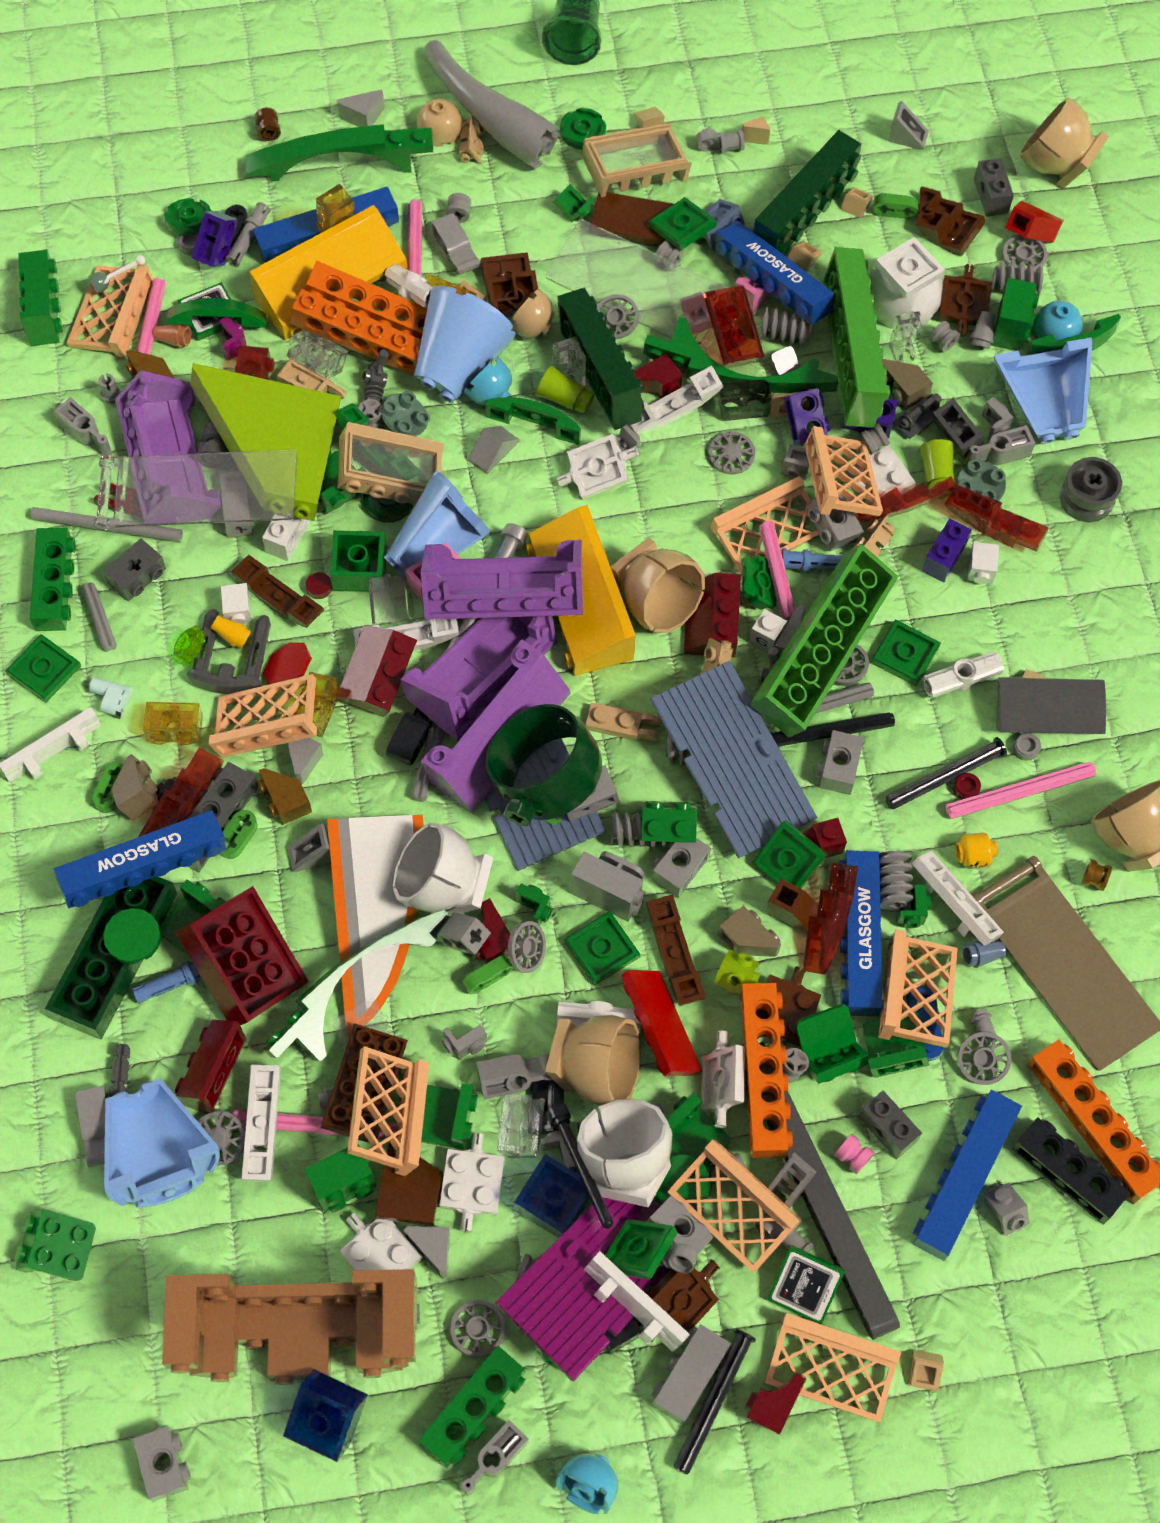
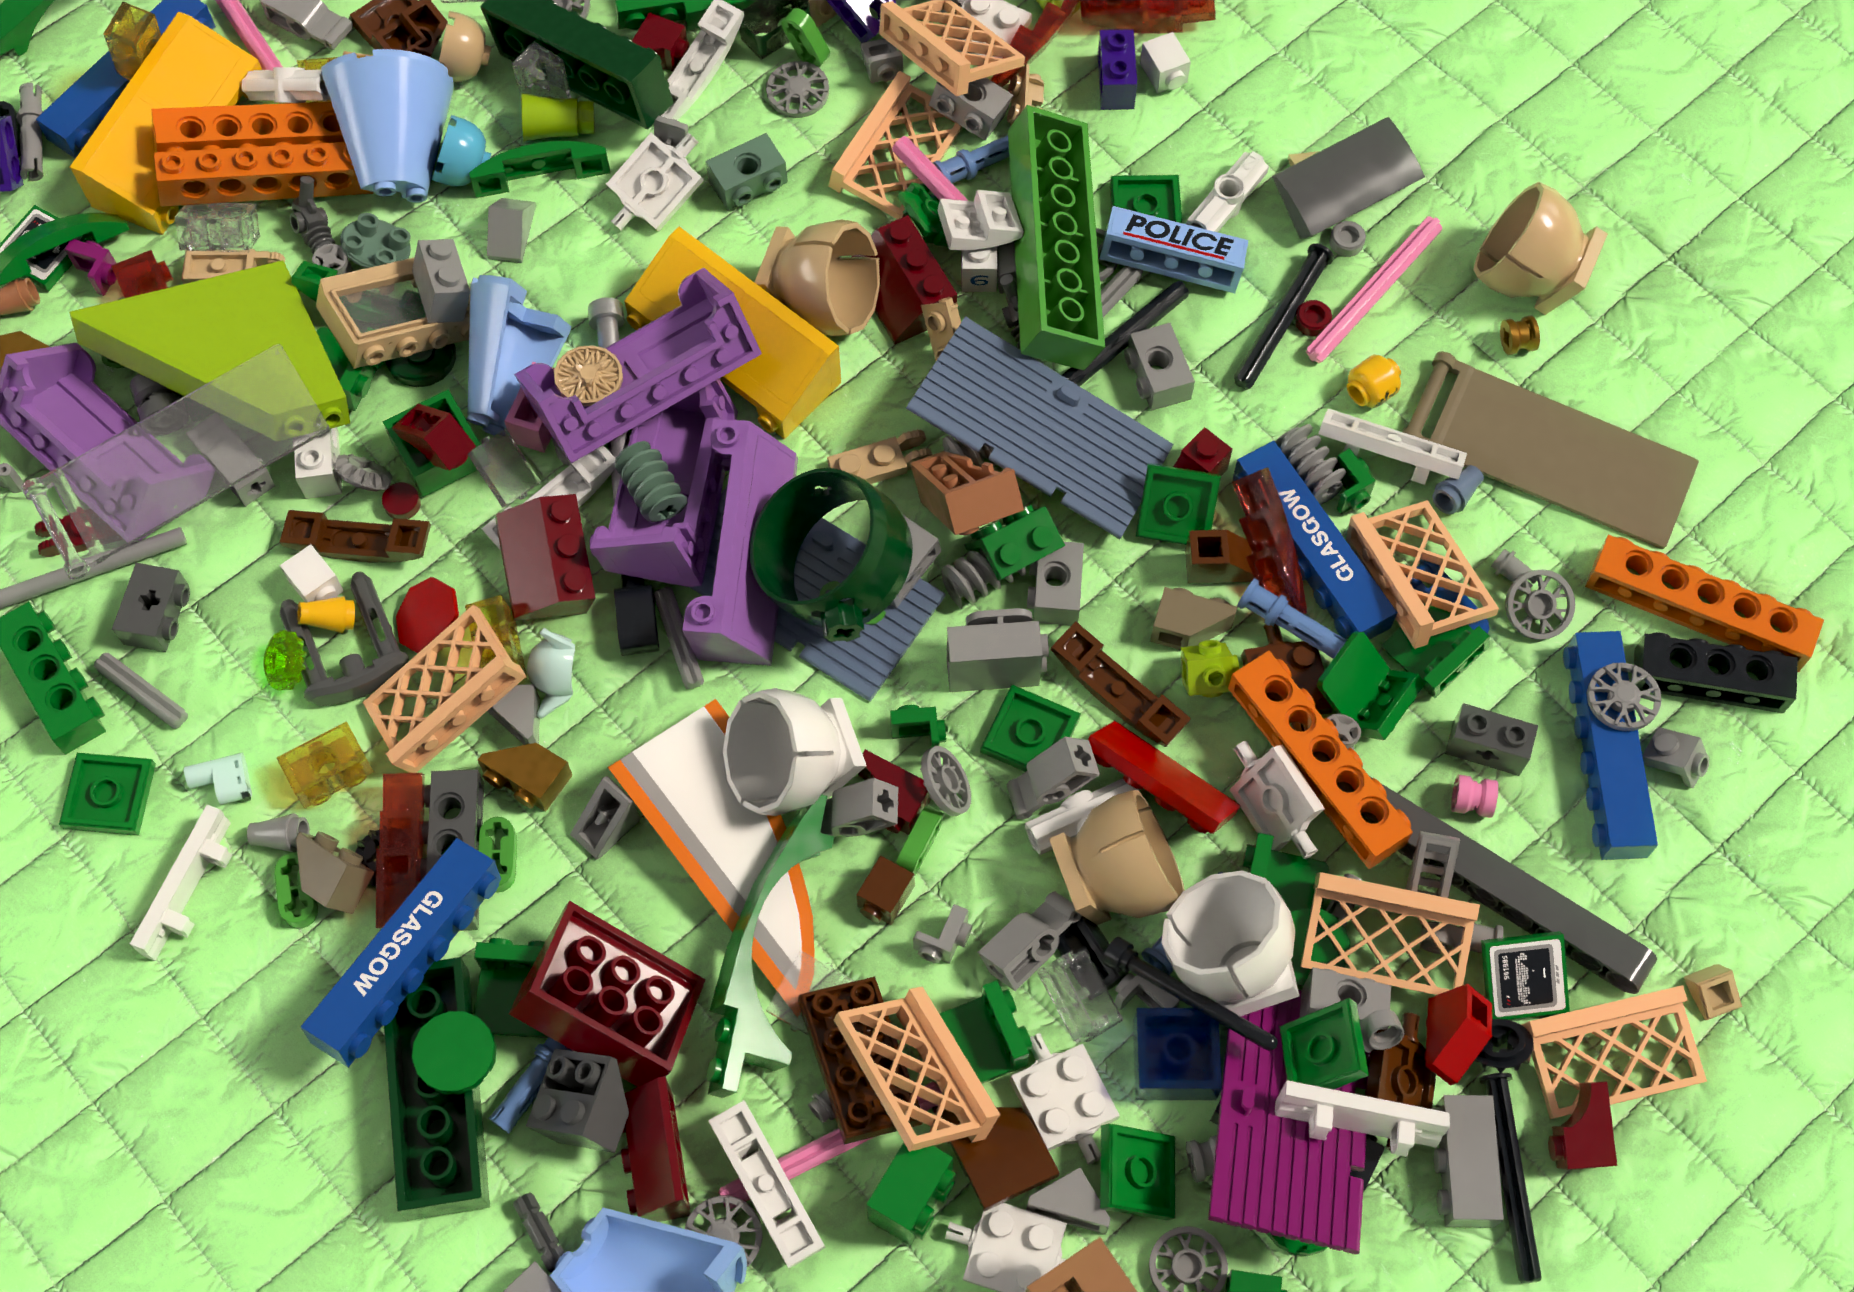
camera: 30 degrees left, 0 degrees up
none -> light grey cone [247,813,310,852]
none -> light grey gear [333,454,393,491]
none -> dark red arch [392,403,476,471]
none -> light grey brick [412,239,470,323]
none -> dark grey slope [526,1049,629,1153]
none -> light aqua piece [527,628,575,719]
none -> tan wheel [554,345,623,407]
none -> sand green piece [615,441,687,522]
none -> sand green brick [706,133,788,211]
none -> bright green beam [781,8,830,67]
none -> reddish brown brick [856,855,915,925]
none -> nougat wedge [910,451,1024,535]
none -> white slope [937,190,1024,250]
none -> light grey piece [1007,737,1100,820]
none -> light blue brick [1099,206,1248,293]
none -> green tile [1100,1123,1175,1220]
none -> medium blue pin [1237,578,1347,659]
none -> red slope [1425,983,1492,1086]
none -> black gear [1474,1019,1534,1074]
none -> light grey wheel [1587,663,1661,731]

